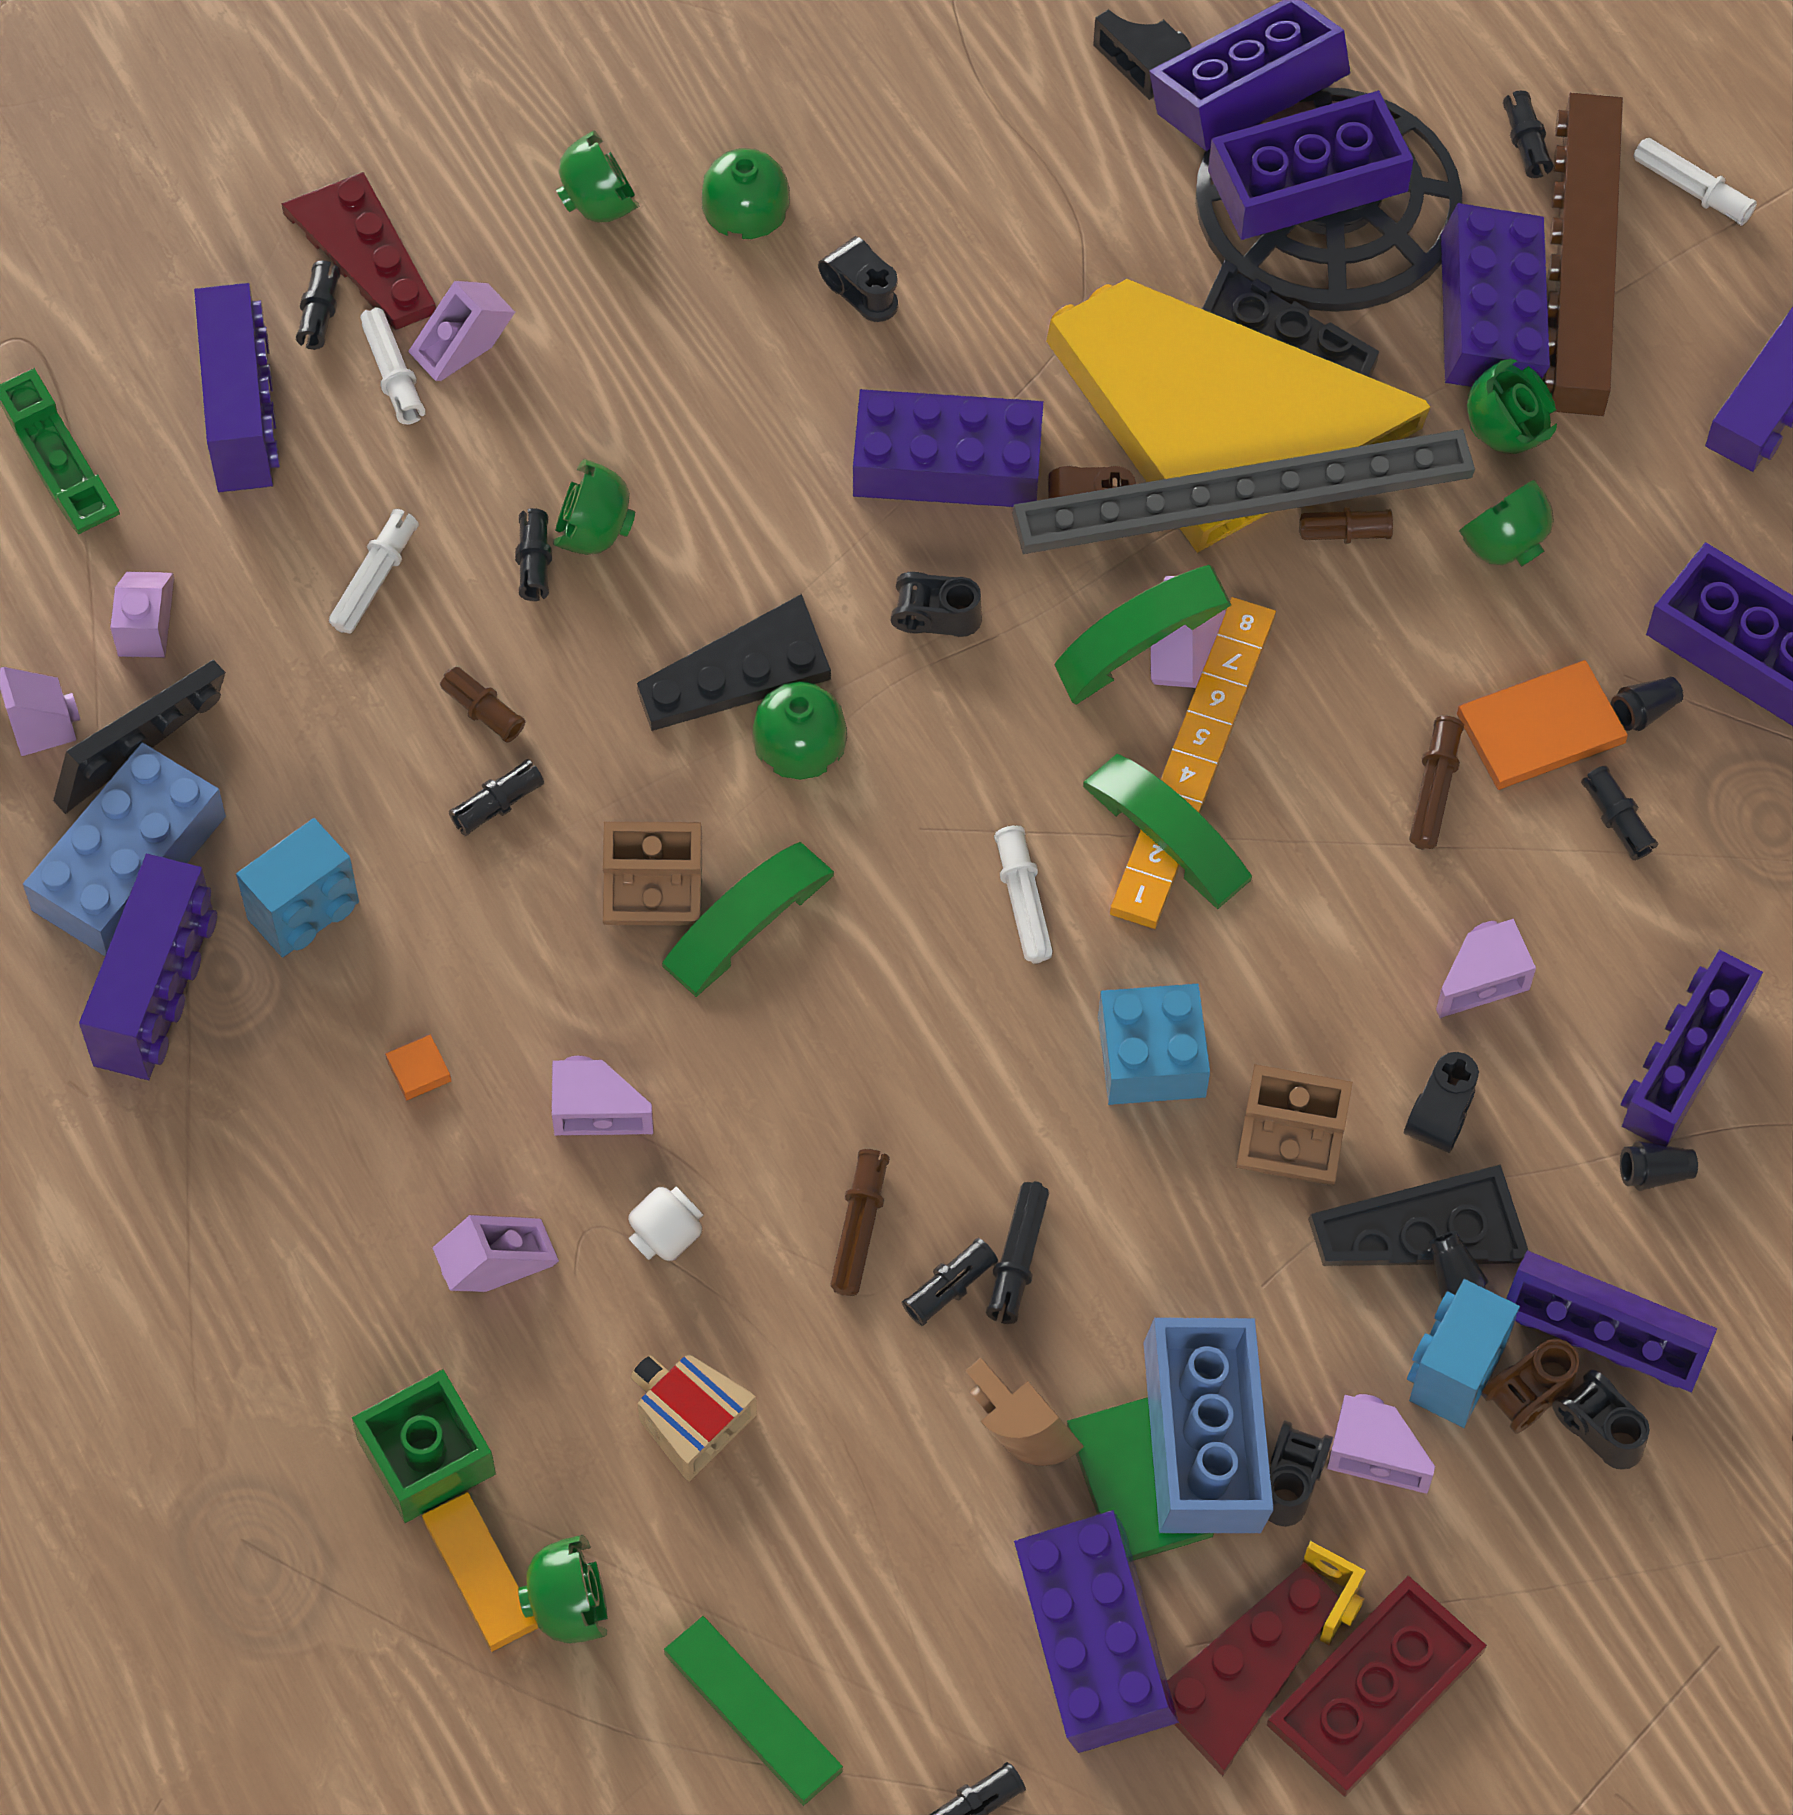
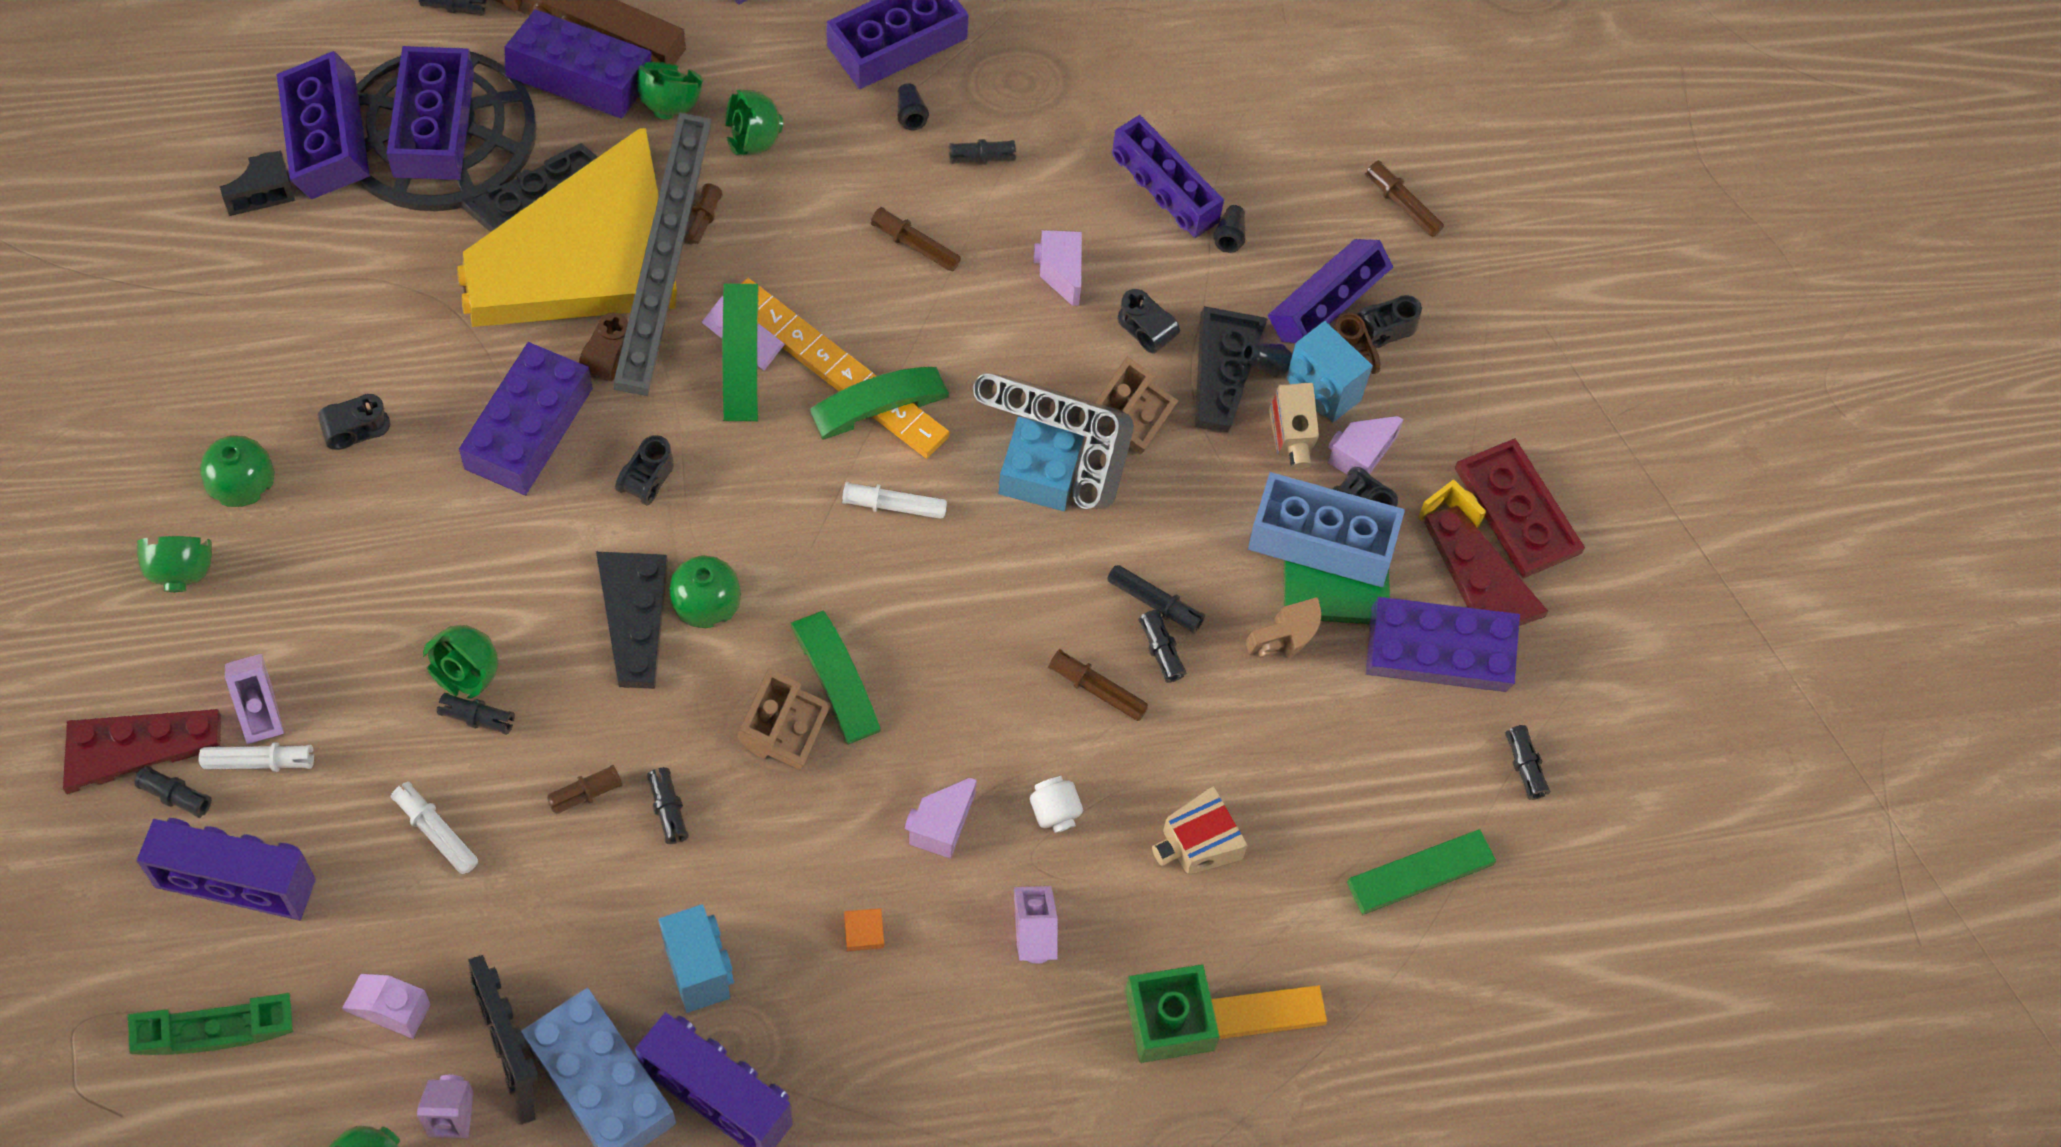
camera: 75 degrees left, 0 degrees up
green cylinder [518,1535,608,1643] -> none
orange tile [1457,660,1628,790] -> none
none -> dark grey beam [973,374,1134,509]
none -> tan torso [1269,383,1319,470]

